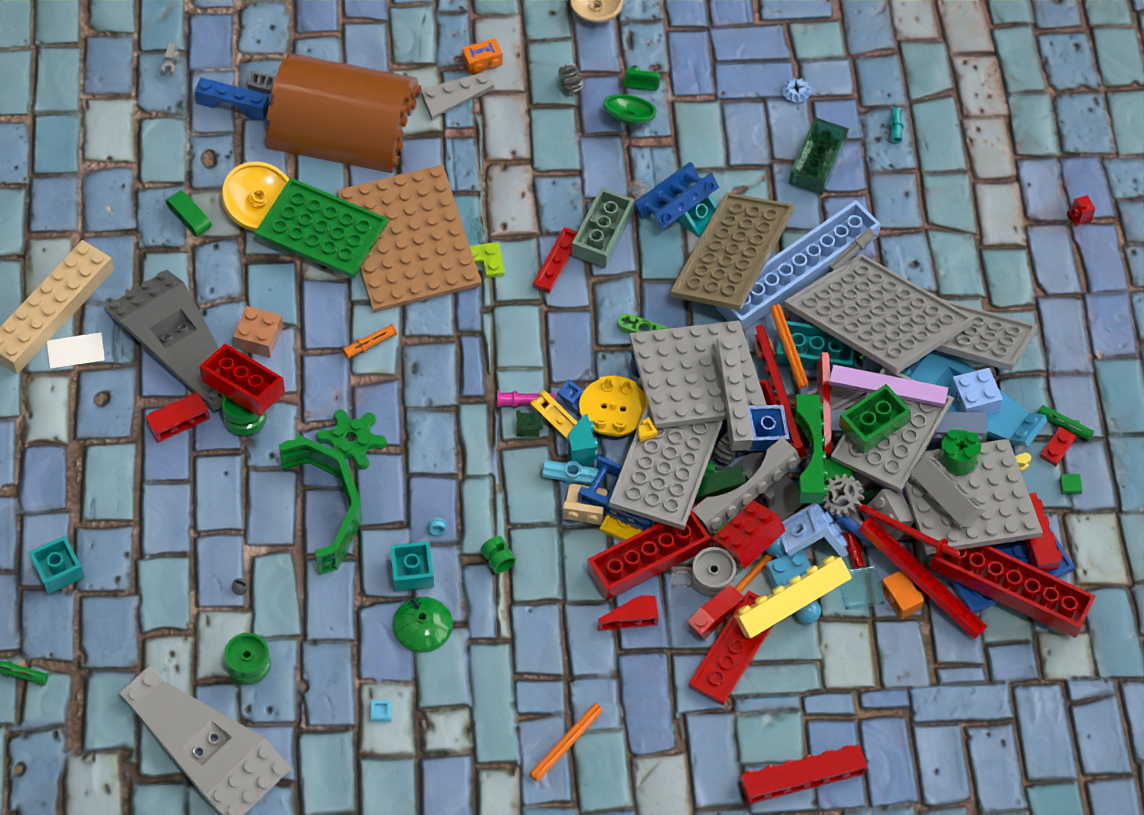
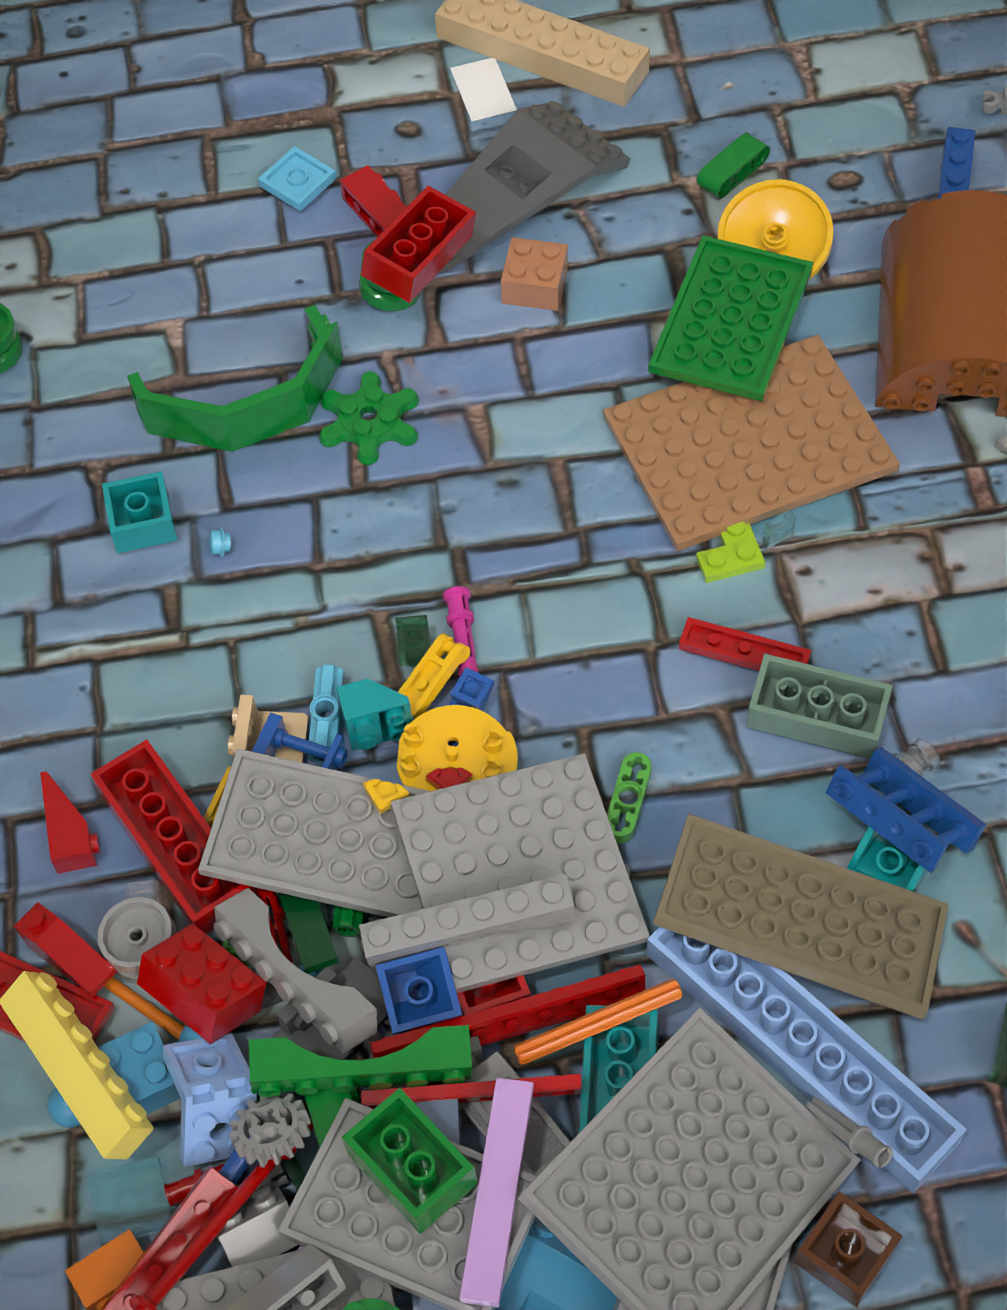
camera: 90 degrees right, 0 degrees up
teal brick [28,536,85,594] -> none
dark grey hinge [232,578,248,596] -> none
orange pin [342,324,397,359] -> none
green dish [393,597,453,653] -> none
green wheel [480,536,516,574] -> none
none -> medium azure plate [258,146,337,212]
none -> red tile [426,767,473,790]
none -> reddish brown brick [794,1191,903,1308]

